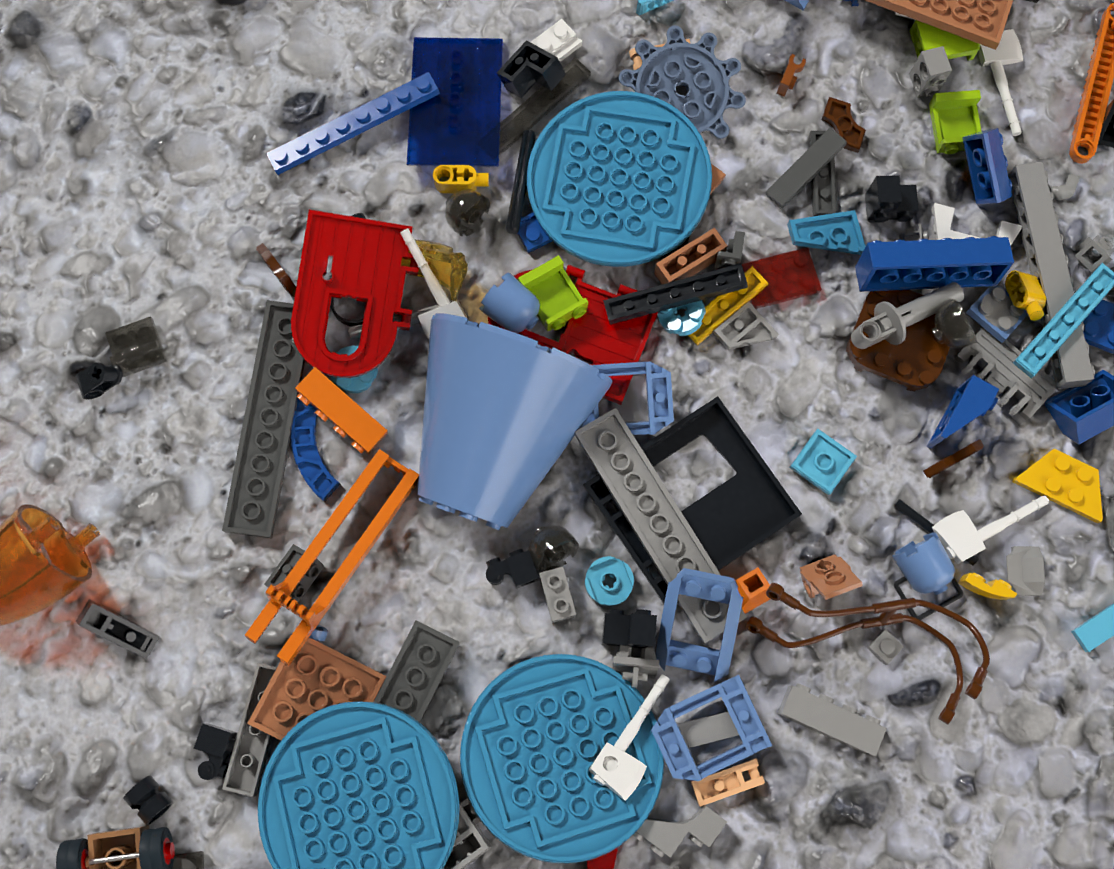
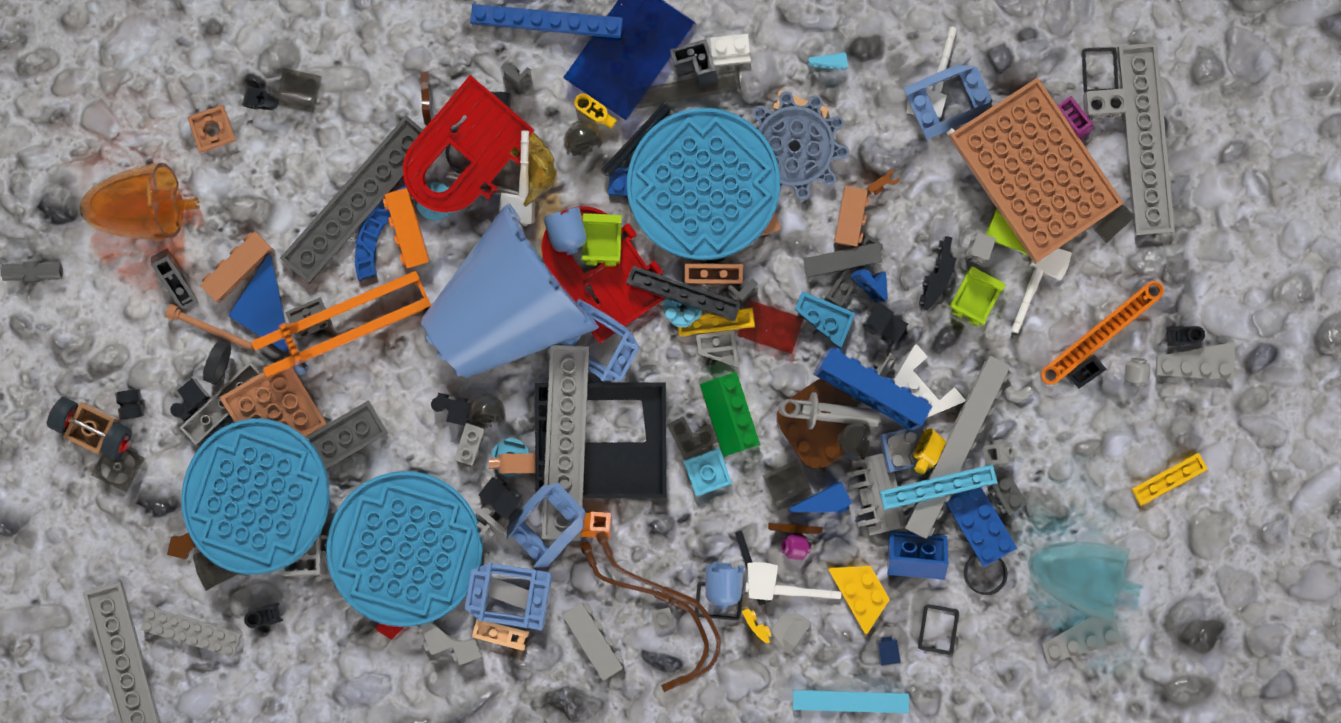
camera: 35 degrees right, 10 degrees up
white piece [589,674,670,801] -> none
nougat piece [799,554,863,600] -> none
reddish brown tile [821,97,866,153] -> none
blue slope [963,128,1012,204] -> none
none -> nougat piece [165,304,253,350]
none -> nougat piece [187,105,237,154]
none -> nougat brick [200,232,275,303]
none -> black tyre [203,341,231,385]
none -> blue tile [229,254,292,356]
none -> nougat piece [489,454,536,473]
none -> dark grey bracket [500,62,532,91]
none -> clear smoke brick [667,416,718,459]
none -> green slope [700,371,760,457]
none -> clear smoke plate [762,459,813,510]
none -> magenta head [781,534,811,560]
none -> nougat brick [833,186,870,248]
none -> blue slope [851,269,888,303]
none -> black slope [919,236,956,312]

